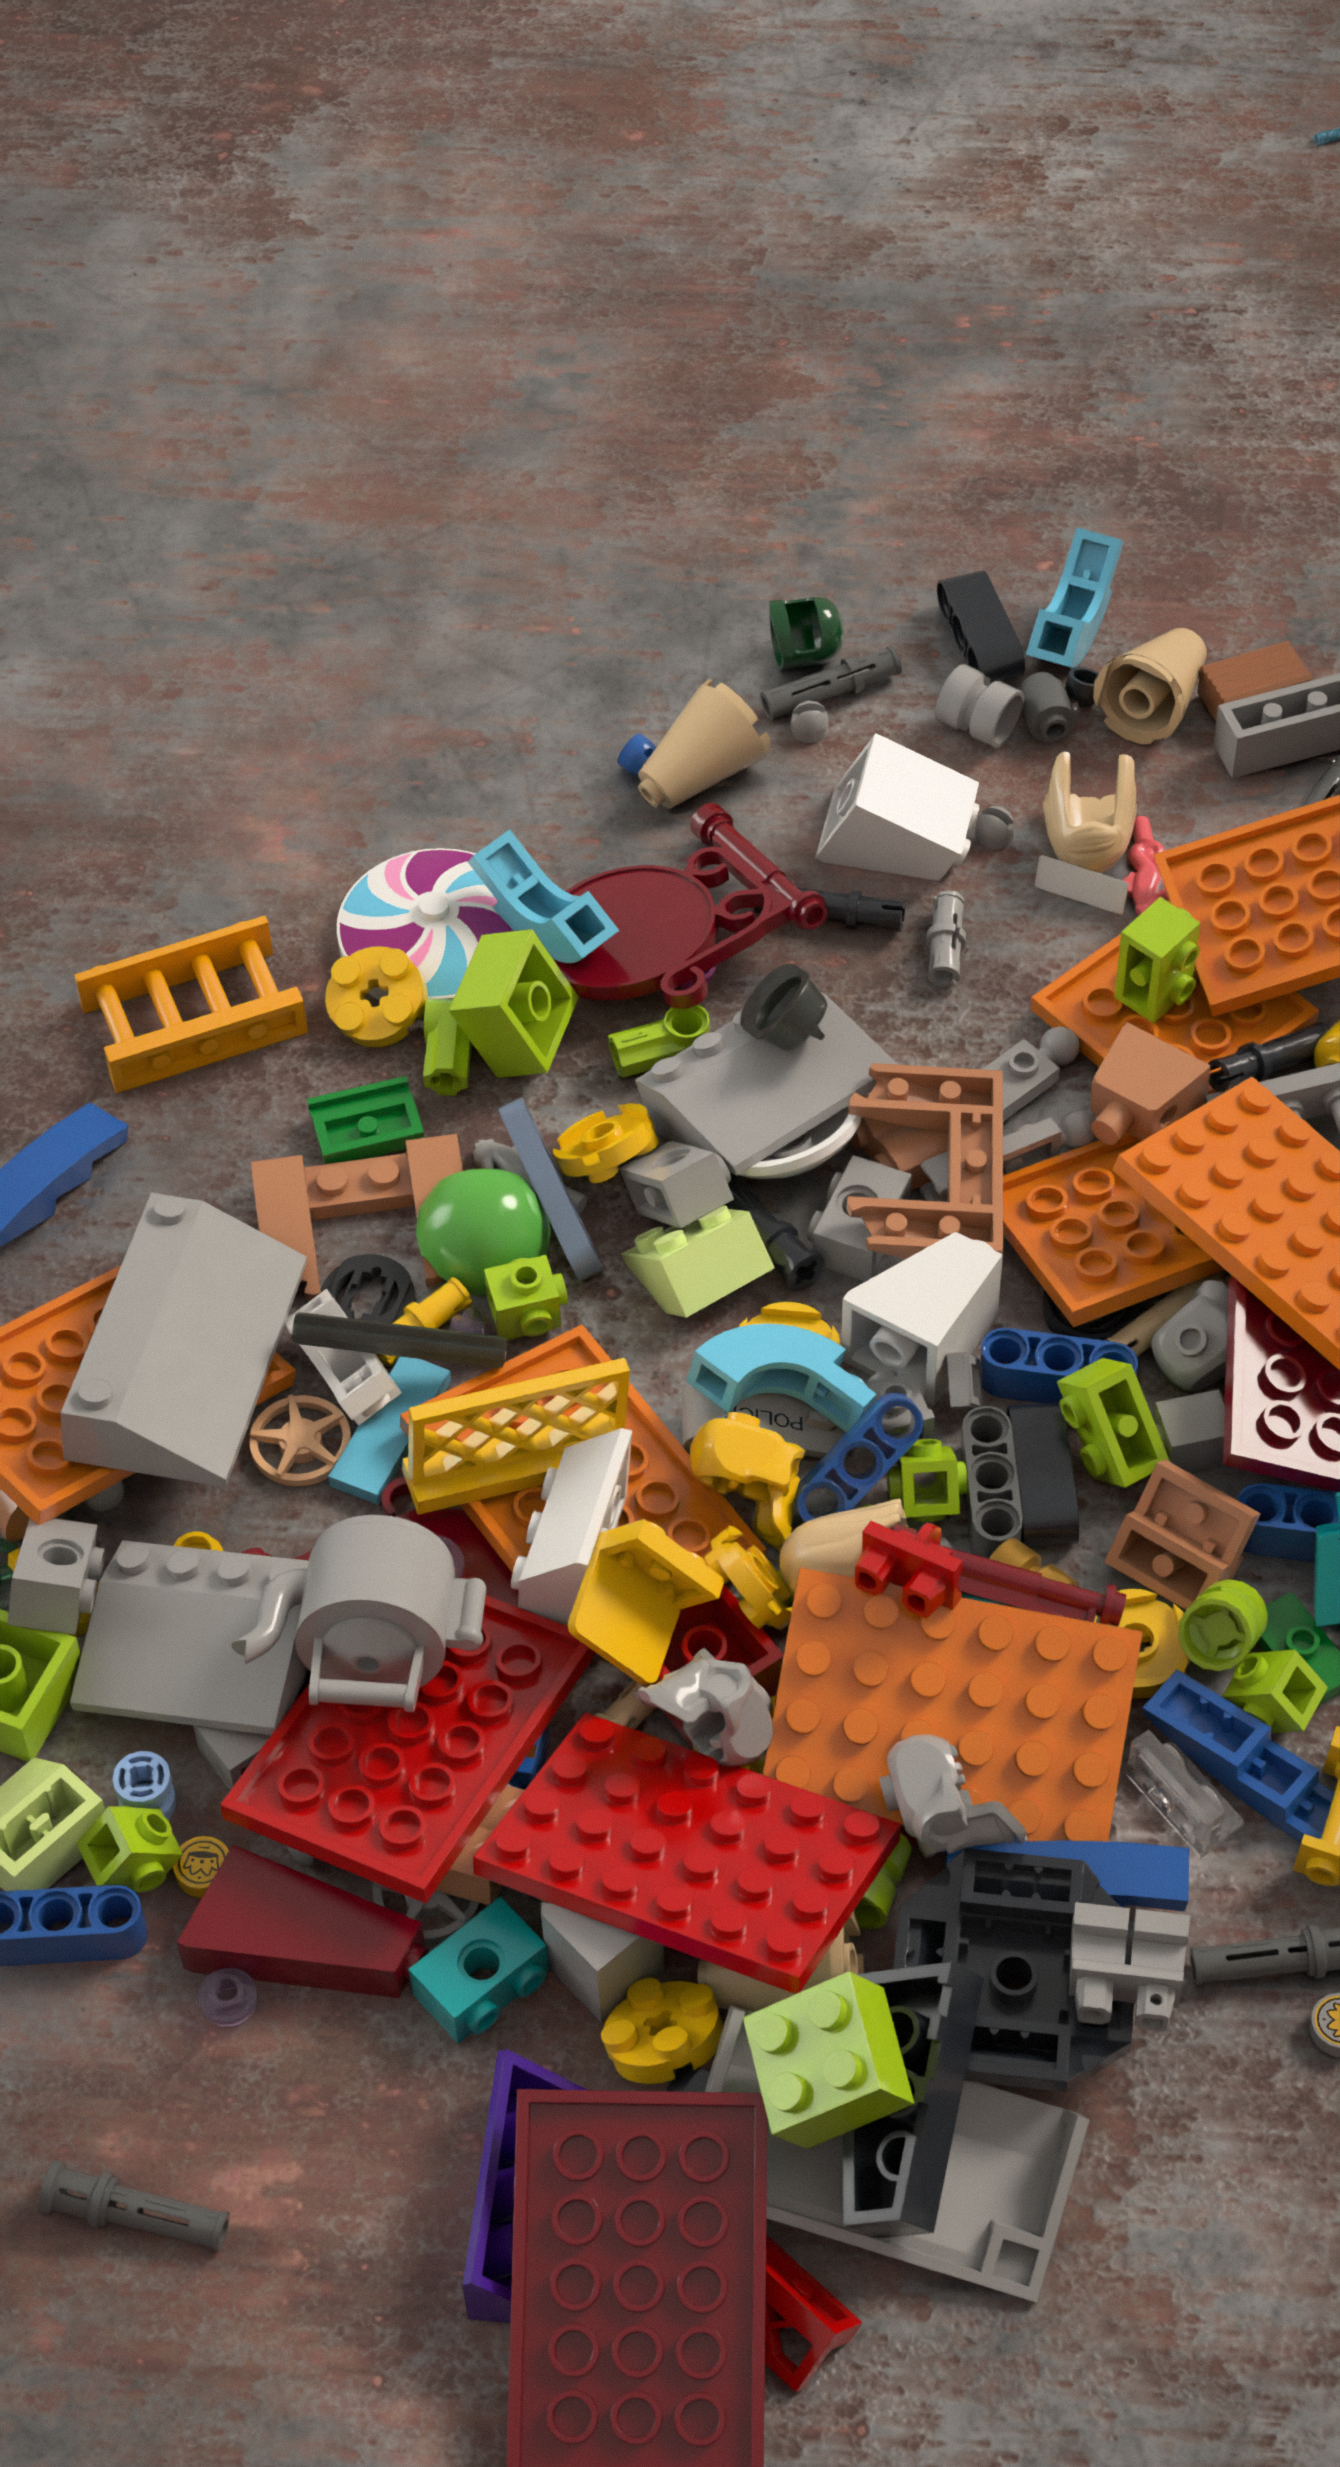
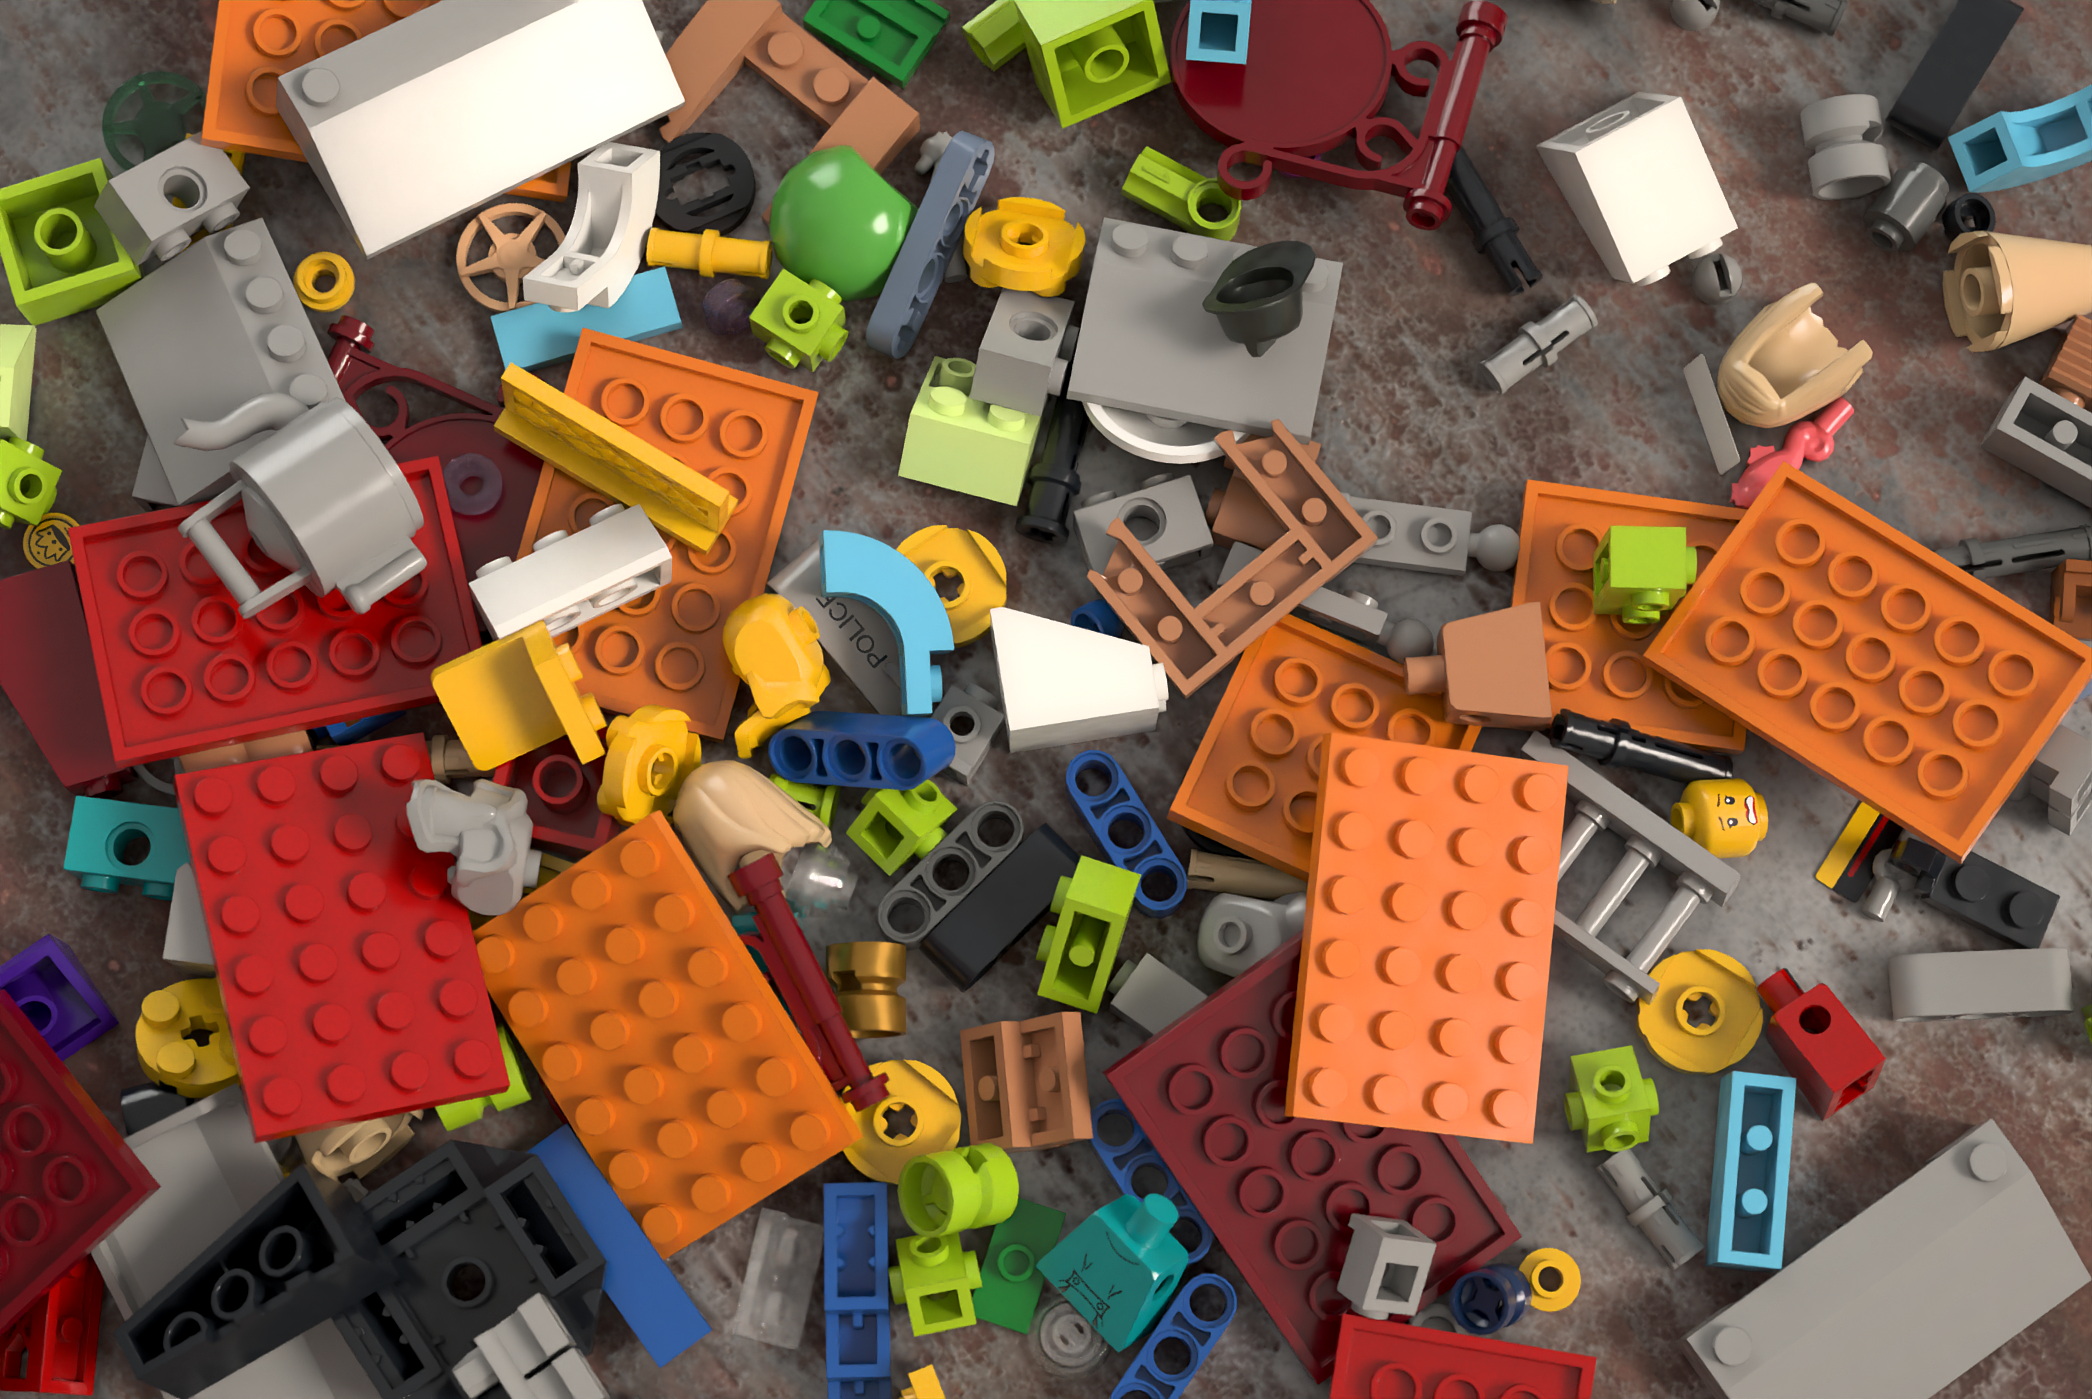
camera: 45 degrees right, 25 degrees up
light blue wheel [112,1751,177,1821] -> none
pearl dark grey axle [292,1312,507,1369] -> none
lime brick [743,1971,915,2149] -> none
red hips [855,1521,963,1619] -> none
light grey head [879,1734,1028,1858] -> none
light grey tile [947,1352,983,1413] -> none

